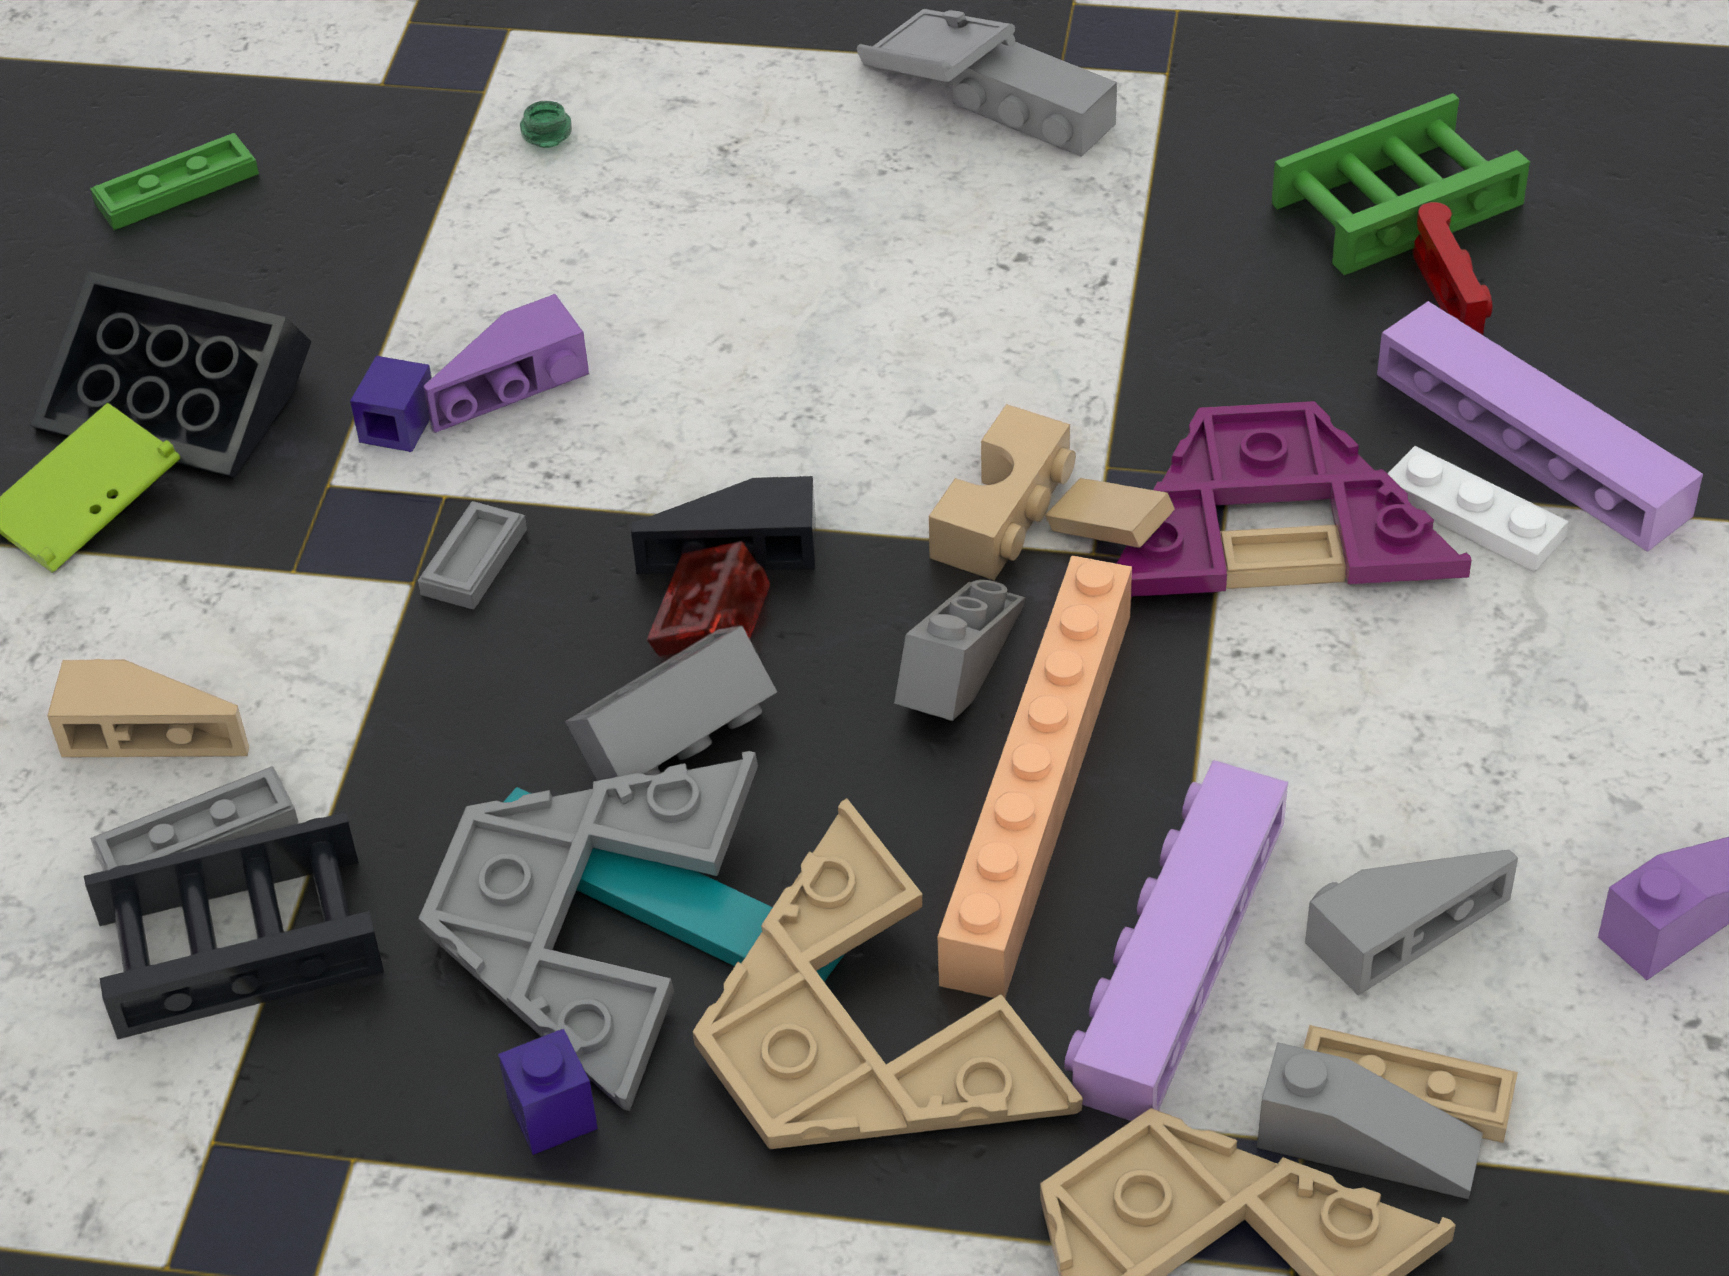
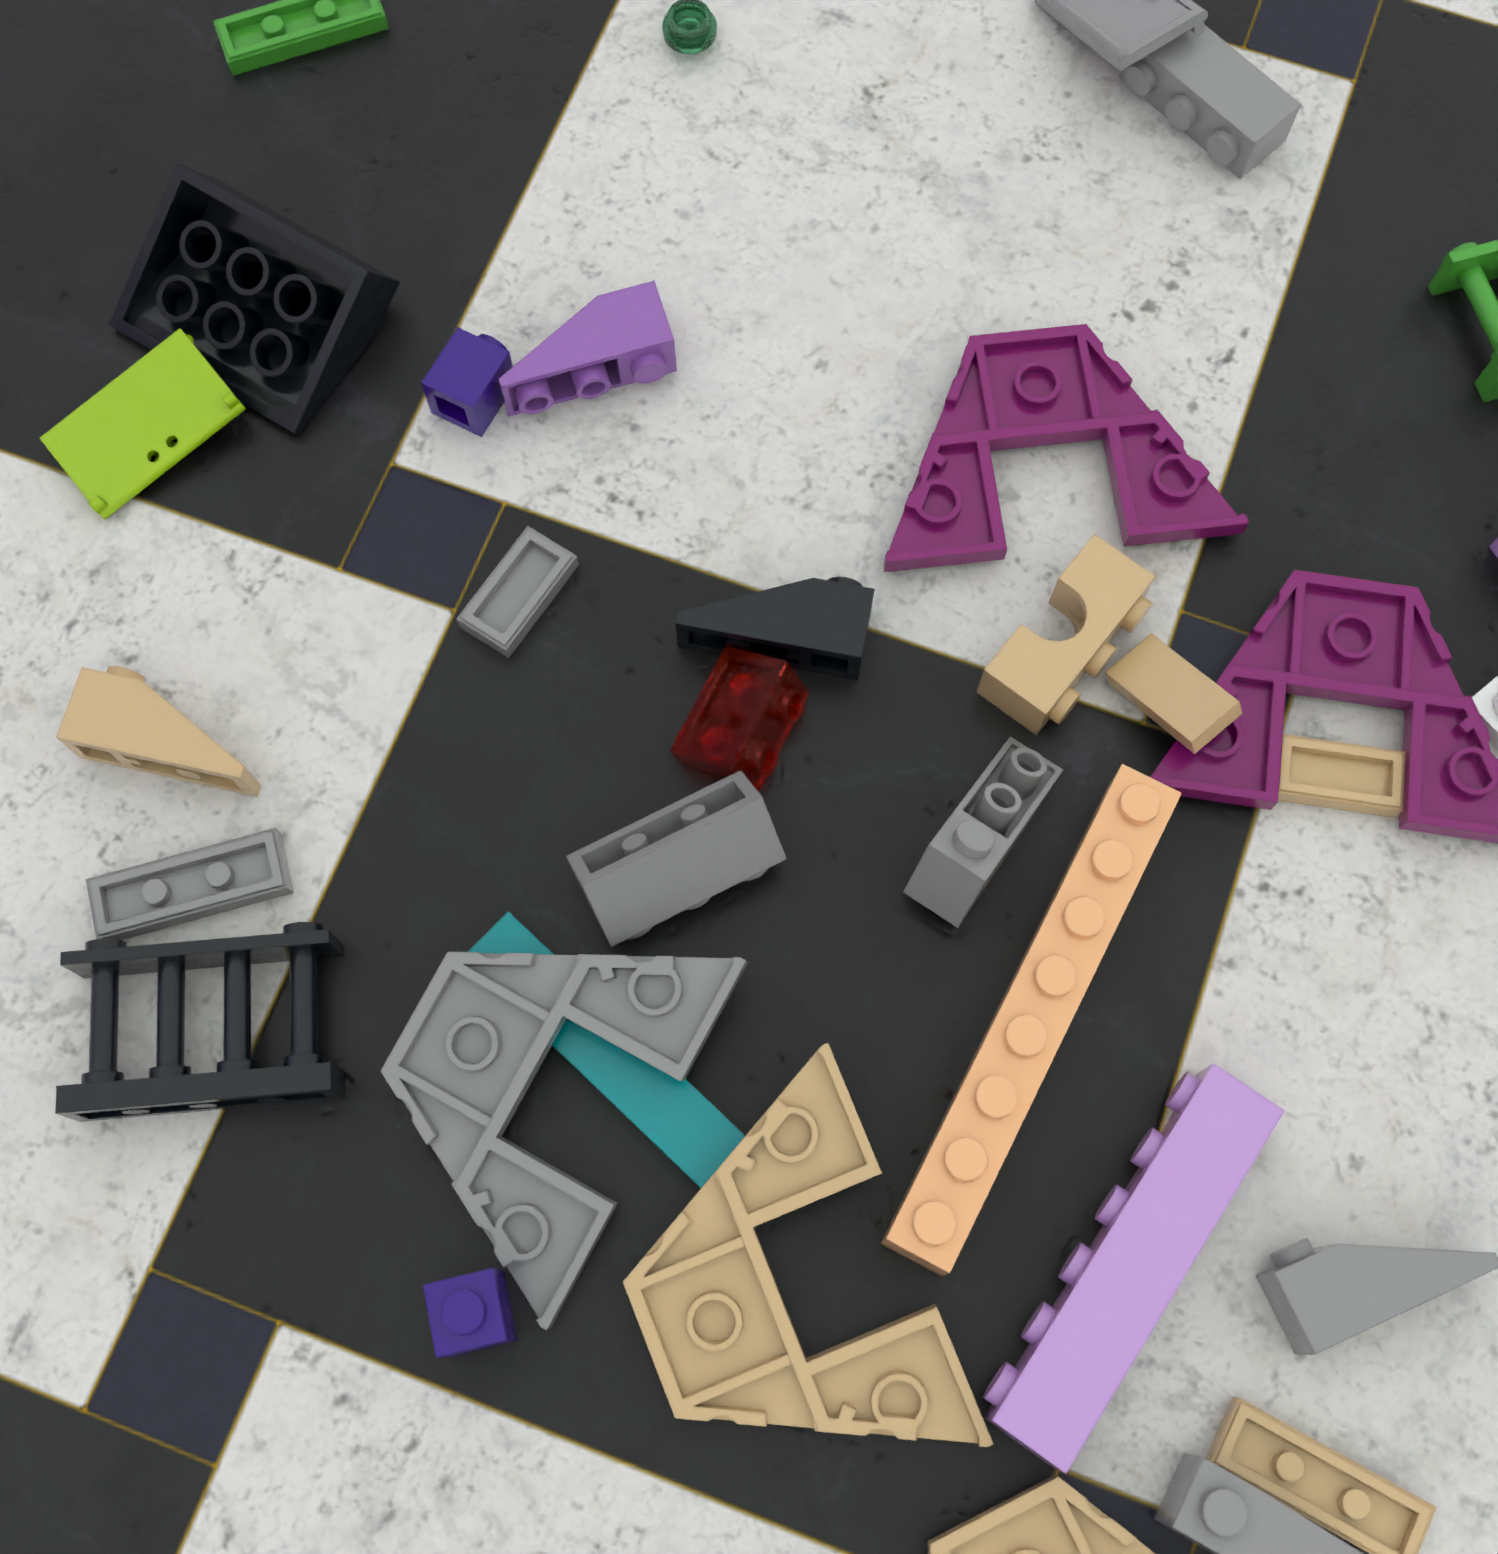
camera: 10 degrees right, 25 degrees up
none -> magenta wing [883,324,1249,572]

